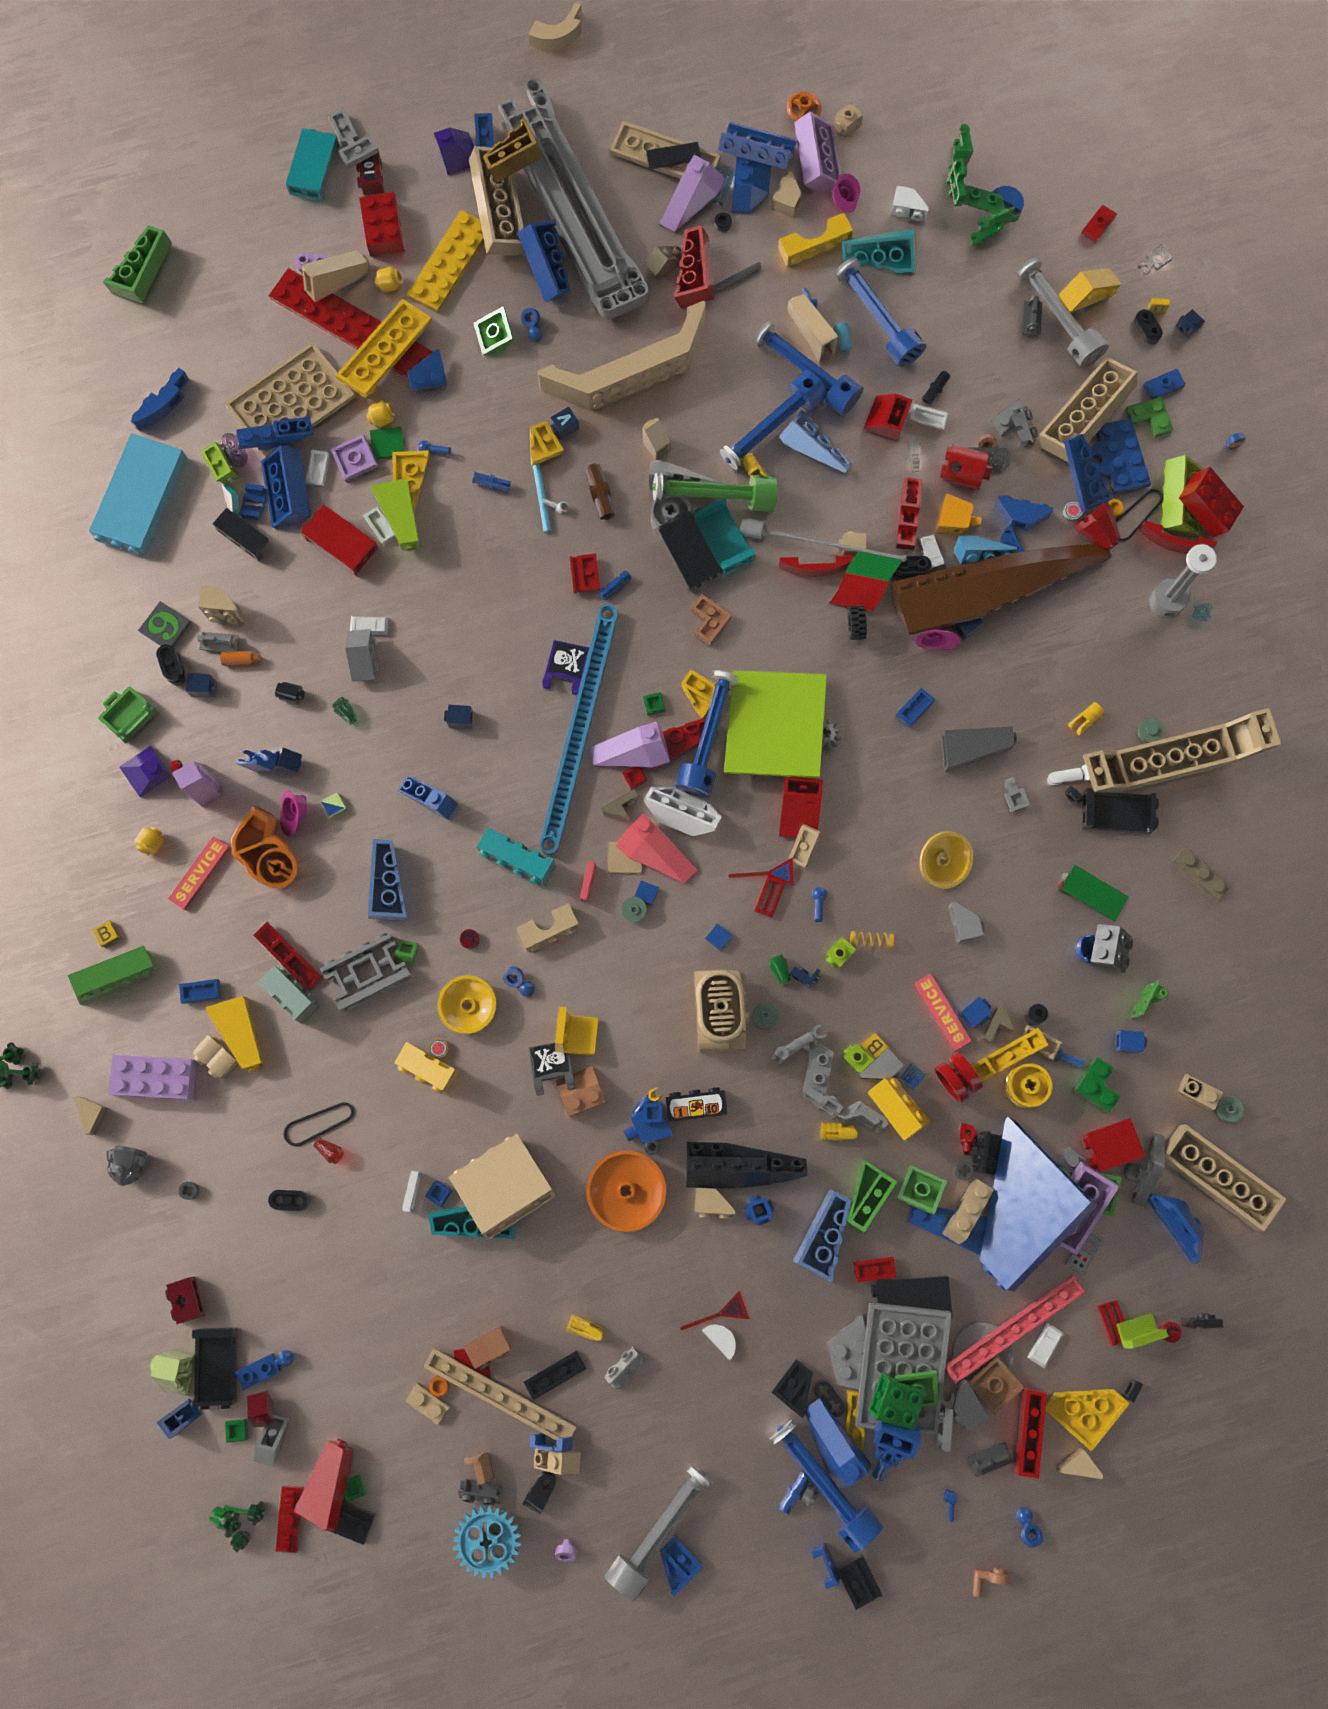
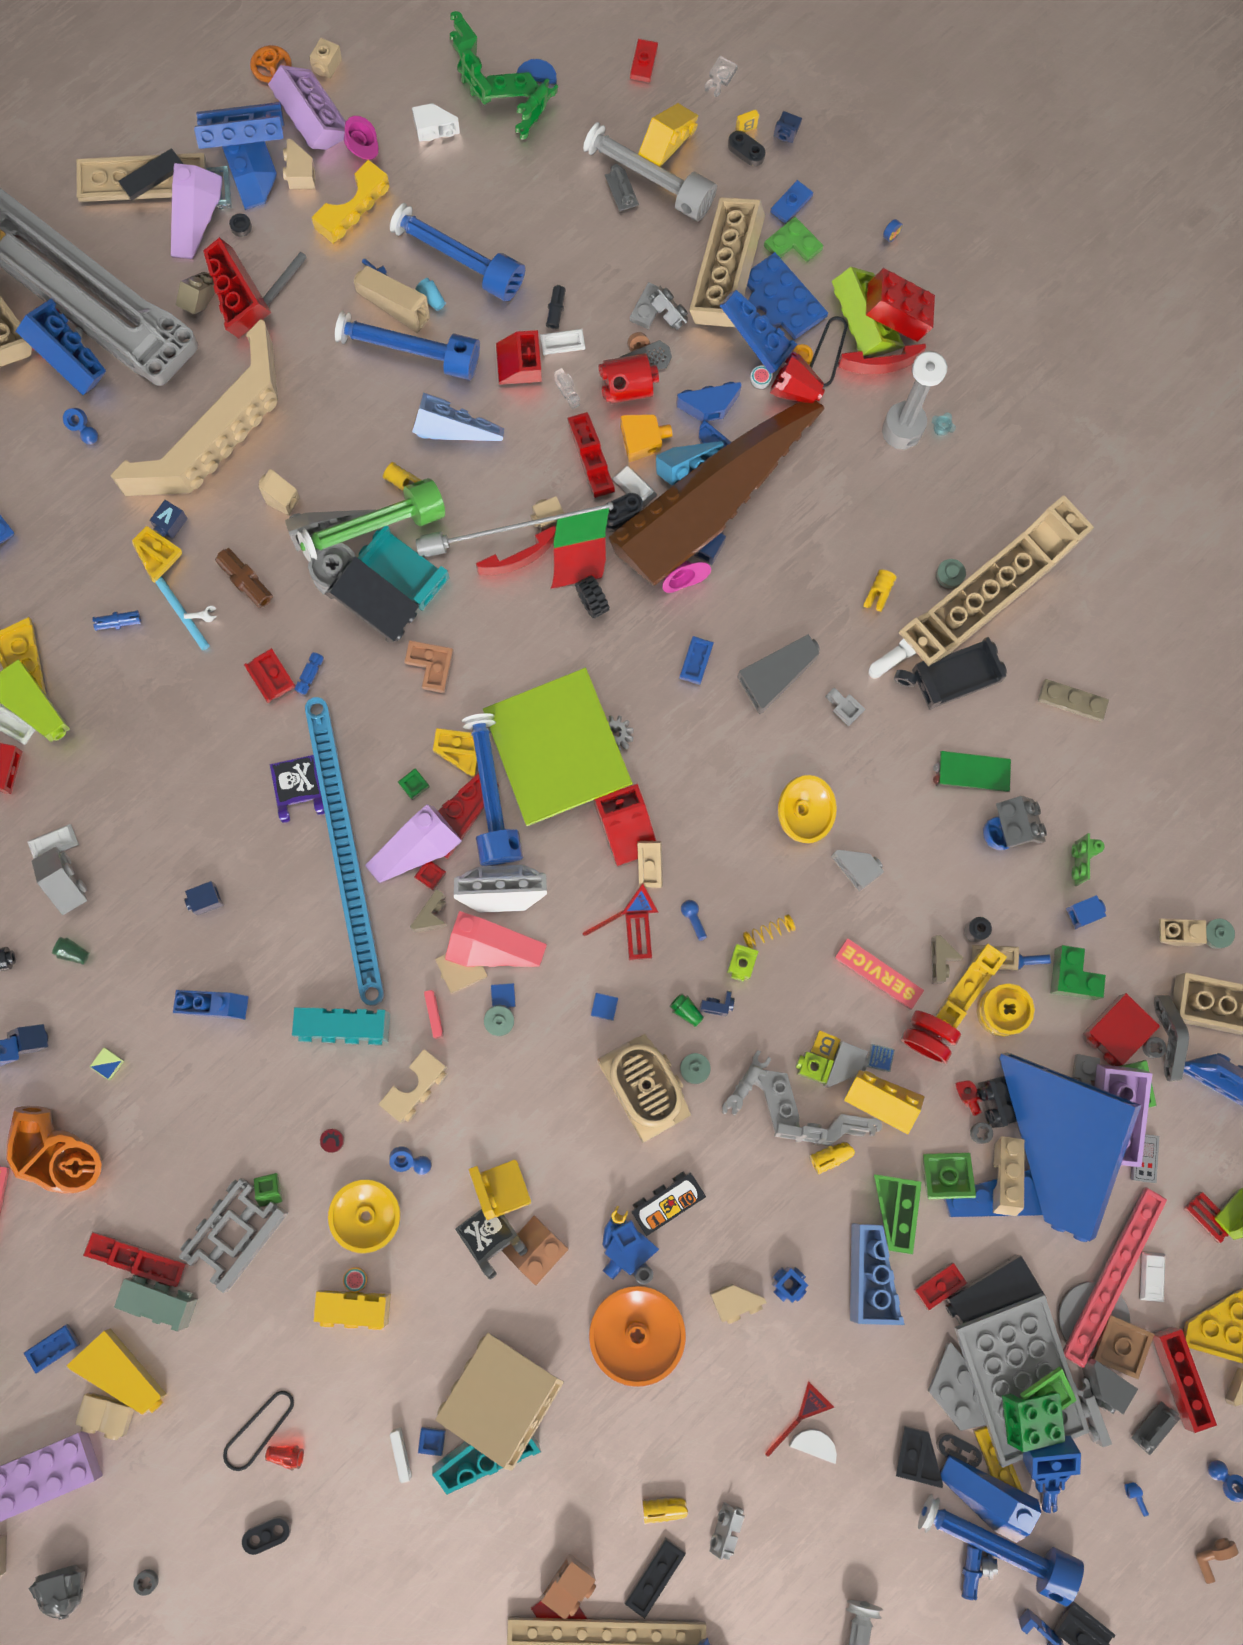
camera: 35 degrees left, 0 degrees up
dark pink piece [280,791,308,836] -> none
medium blue wedge [368,839,407,921] -> none
blue bar [418,440,451,455] -> none
bright green slope [474,307,514,356] -> none
black wedge [686,1142,808,1188] -> none
blue piece [719,370,828,471] -> none
teal wedge [841,229,916,273] -> none
blue brick [959,997,992,1029] -> none

